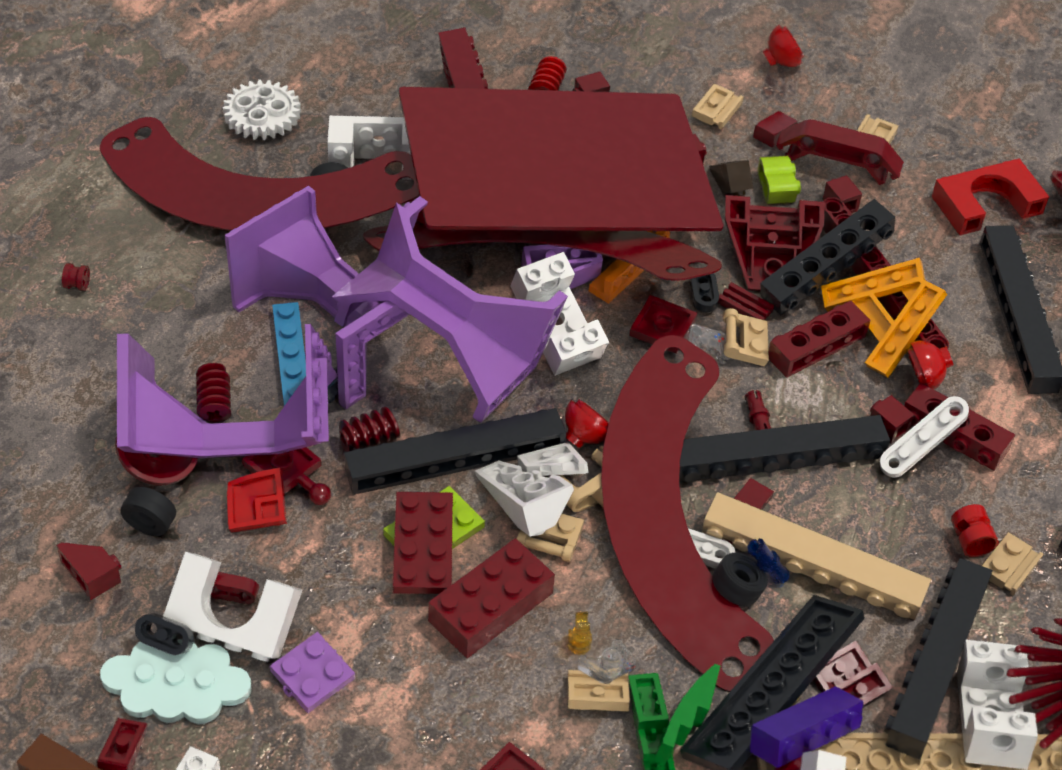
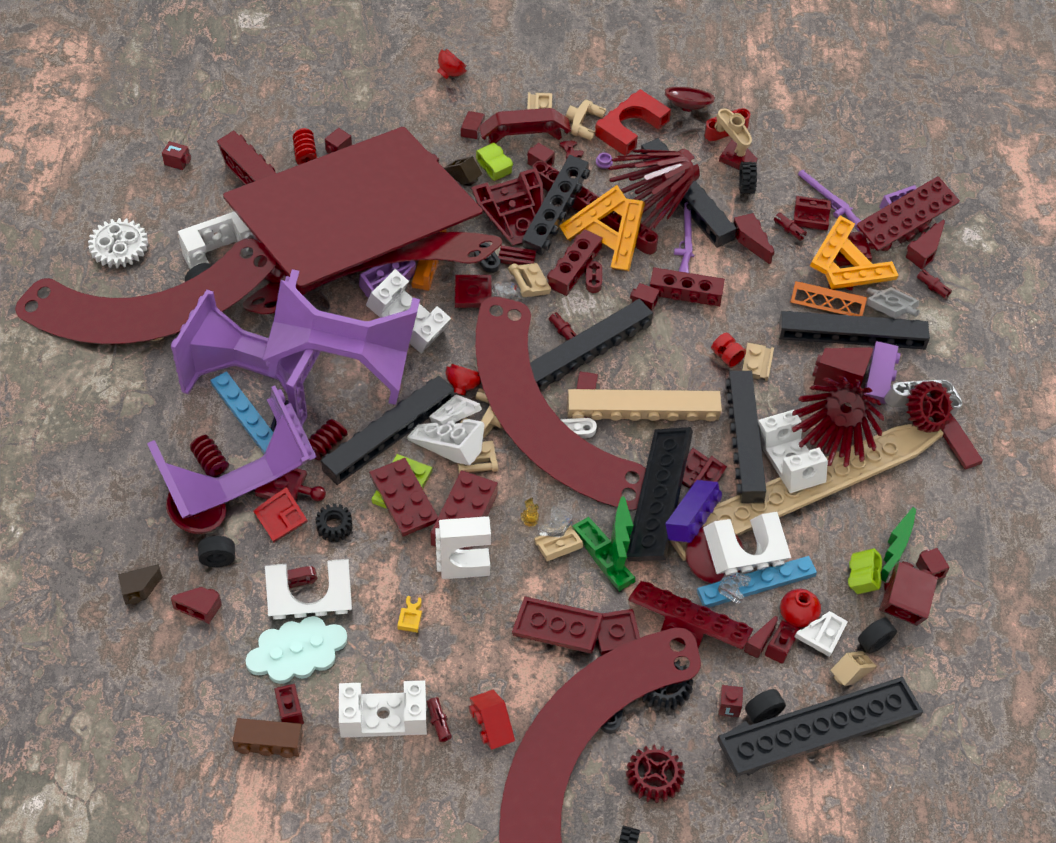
camera: 25 degrees left, 5 degrees up
dark red wheel [62,263,90,291] -> none
black plate [135,613,194,655] -> none
medium lavender plate [270,632,355,713] -> none
tan plate [692,84,744,130] -> none
black tyre [712,553,768,606] -> none
clear blue pin [747,538,790,584] -> none
white plate [880,396,969,477] -> none
red piece [907,340,954,390] -> none
none -> dark brown slope [118,564,162,605]
none -> dark red brick [162,141,191,170]
none -> black tyre [316,503,352,542]
none -> yellow plate [397,596,422,633]
none -> white arch [435,516,491,579]
none -> dark red piece [559,140,584,159]
none -> tan connector [565,99,606,141]
none -> dark red beam [585,261,602,293]
none -> medium lavender plate [596,153,613,169]
none -> dark red plant [608,149,700,229]
none -> medium lavender piece [674,202,695,273]

